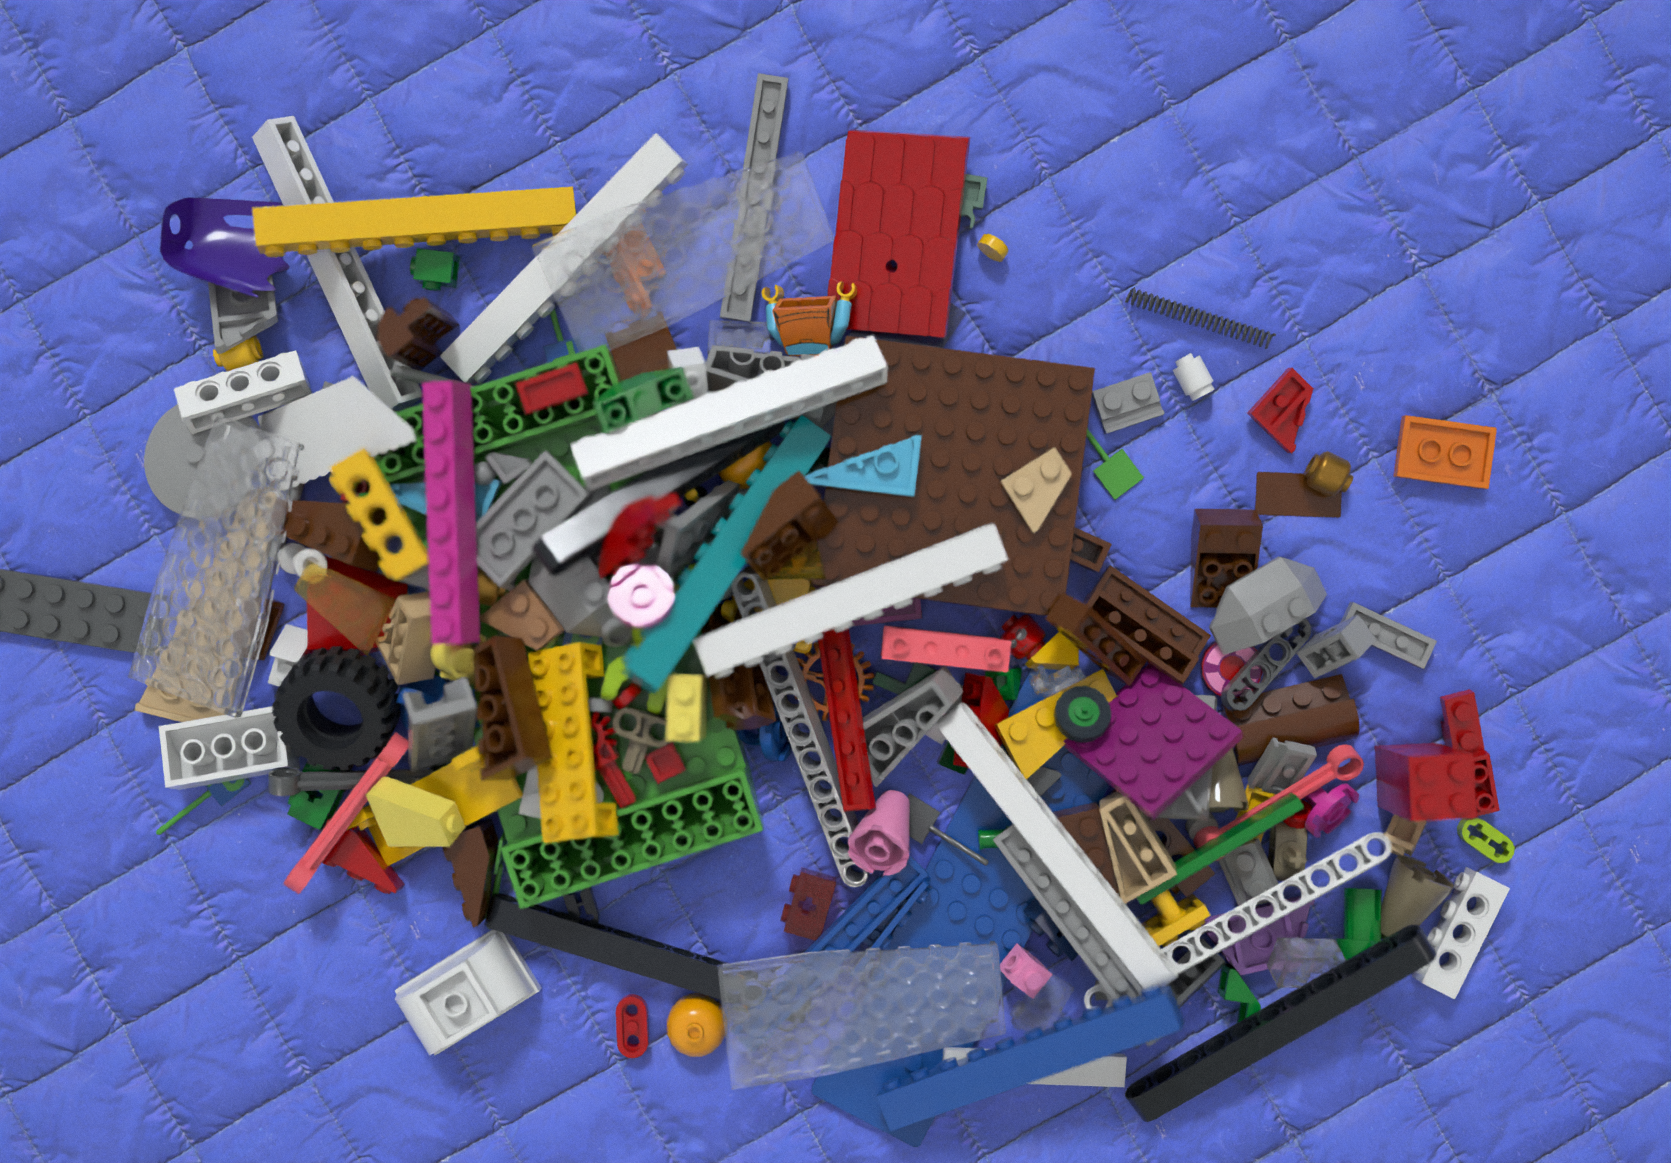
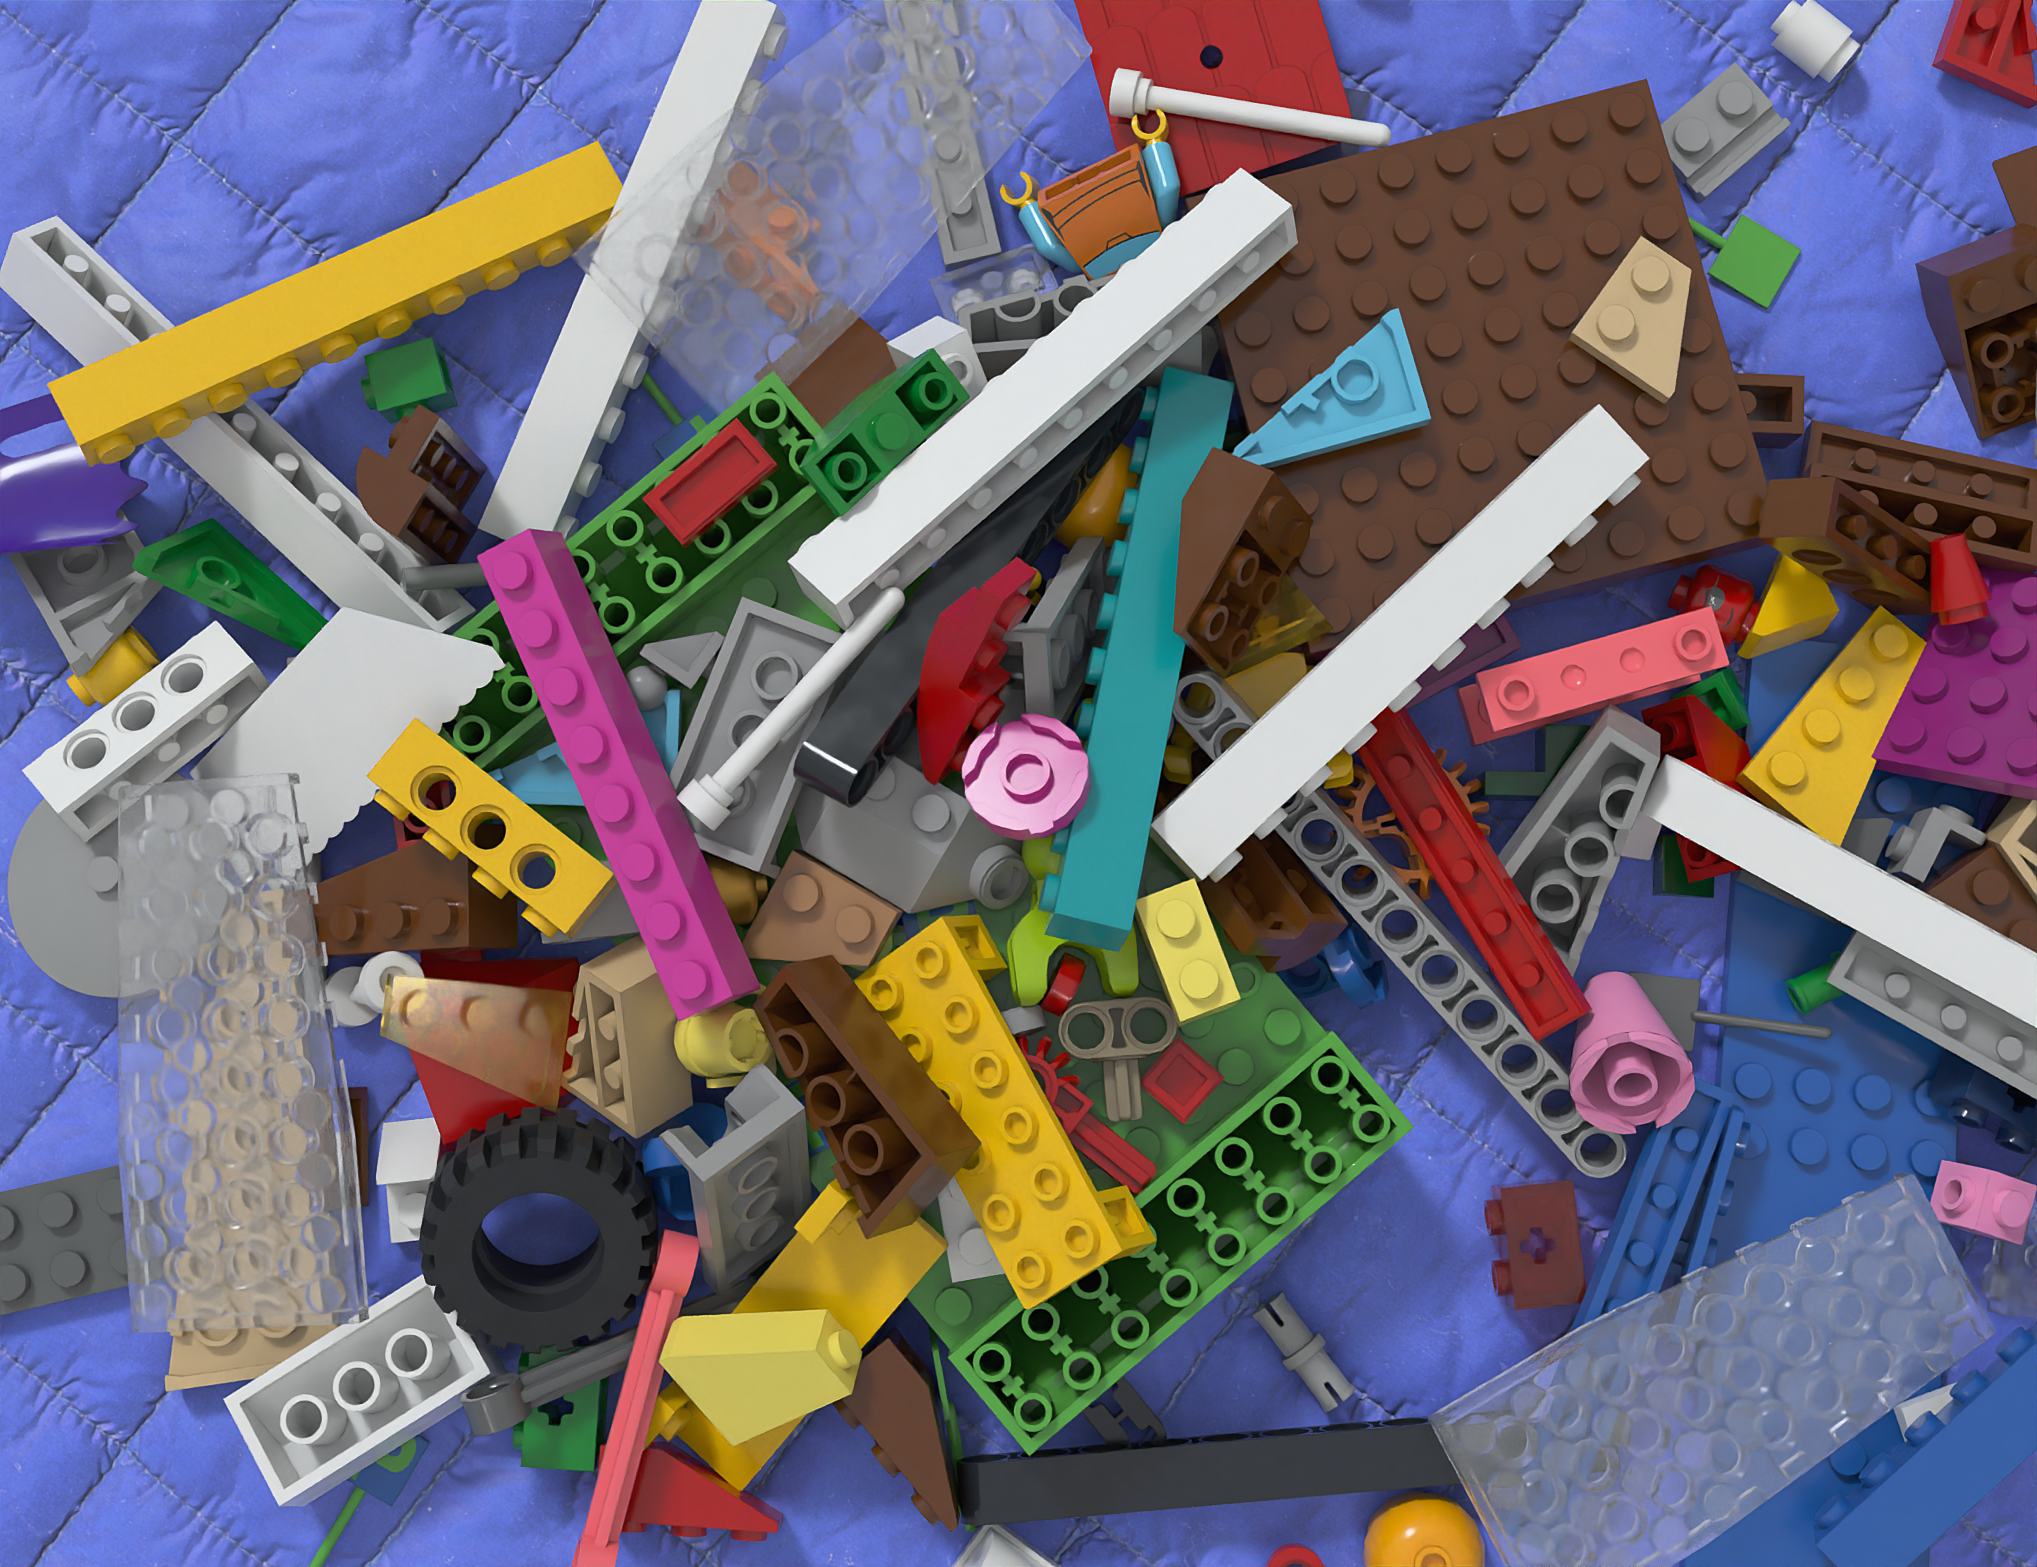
camera: 20 degrees left, 5 degrees down
clear bracket [1029,665,1085,699] -> none
black wheel [1054,686,1111,743] -> none
none -> green wing [131,517,329,651]
none -> white piece [677,587,905,831]
none -> white piece [1109,68,1391,148]
none -> light grey pin [1251,1291,1356,1412]
none -> light grey bracket [1886,804,1987,885]
none -> red cone [1928,533,1993,625]

